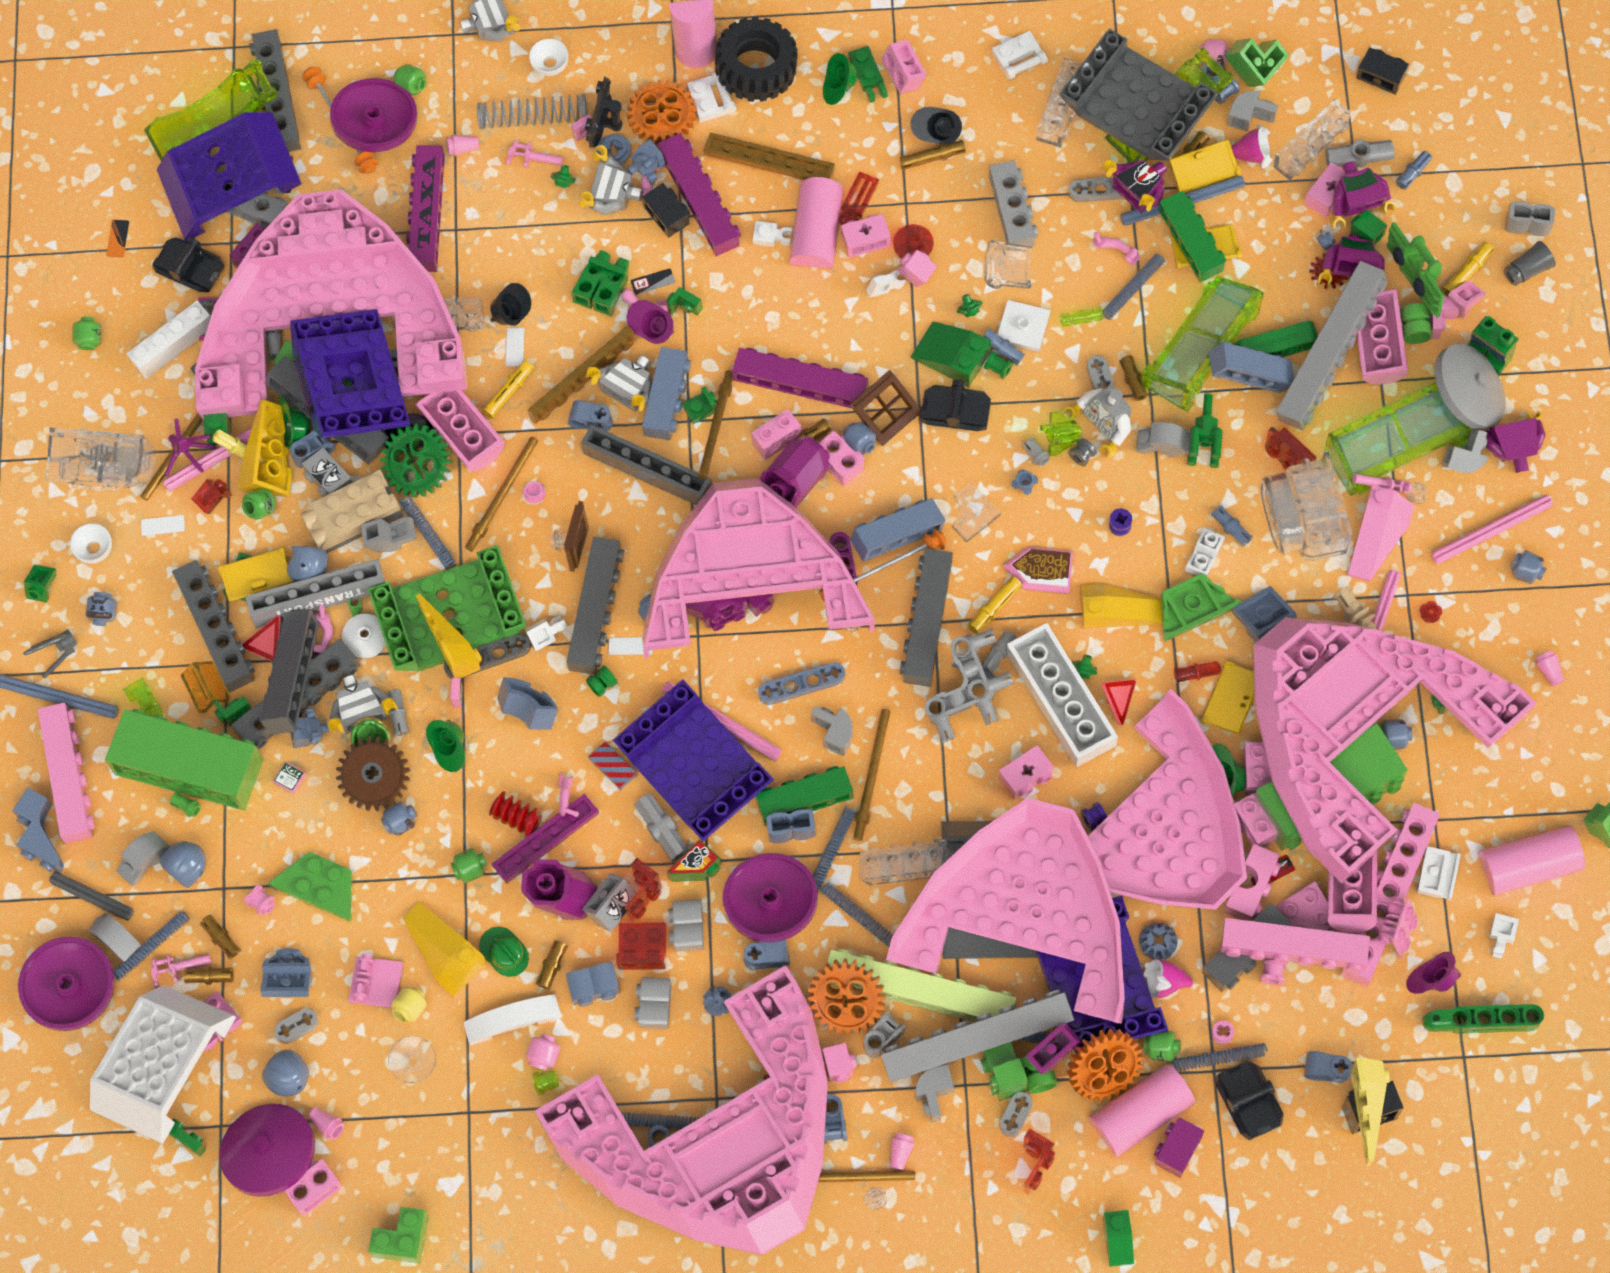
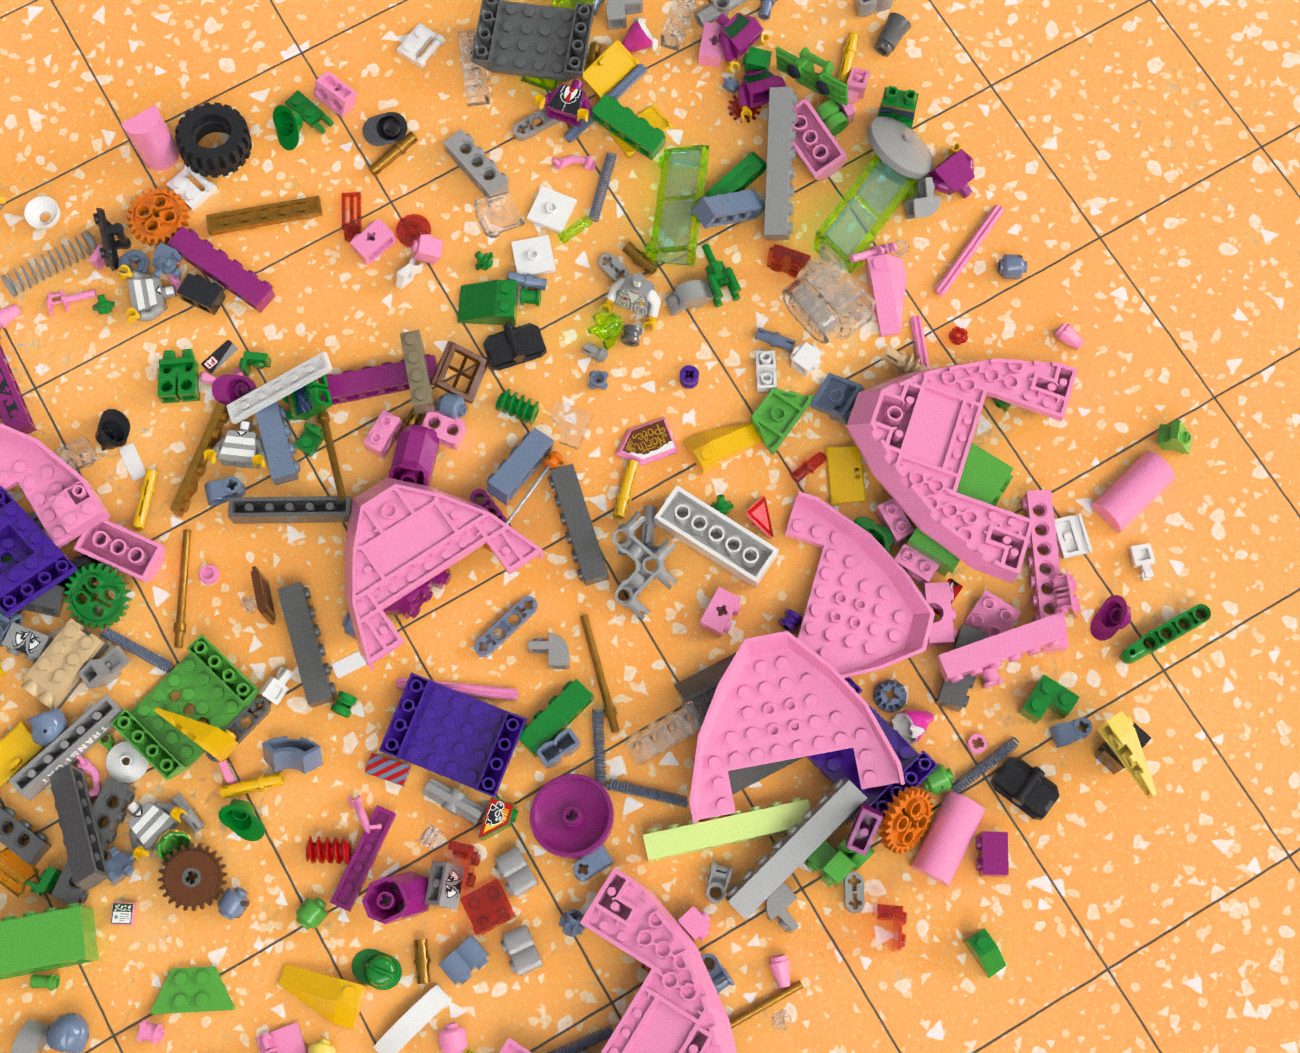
camera: 30 degrees left, 5 degrees up
piece [242,616,282,662] -> none
white plate [753,221,792,247] -> none
bright pink brick [789,177,843,269] -> none
orange gear [808,958,886,1036] -> none
bright pink brick [1328,851,1377,933] -> none
sand blue head [1380,719,1412,750] -> none
none -> yellow pin [219,772,285,799]
none -> white tile [226,351,333,424]
none -> green hips [283,374,332,421]
none -> dark tan brick [400,330,436,415]
none -> clear bush [416,823,443,850]
none -> green piece [495,389,539,425]
none -> white plate [527,186,577,234]
none -> white brick [790,342,822,377]
none -> green brick [1018,674,1080,724]

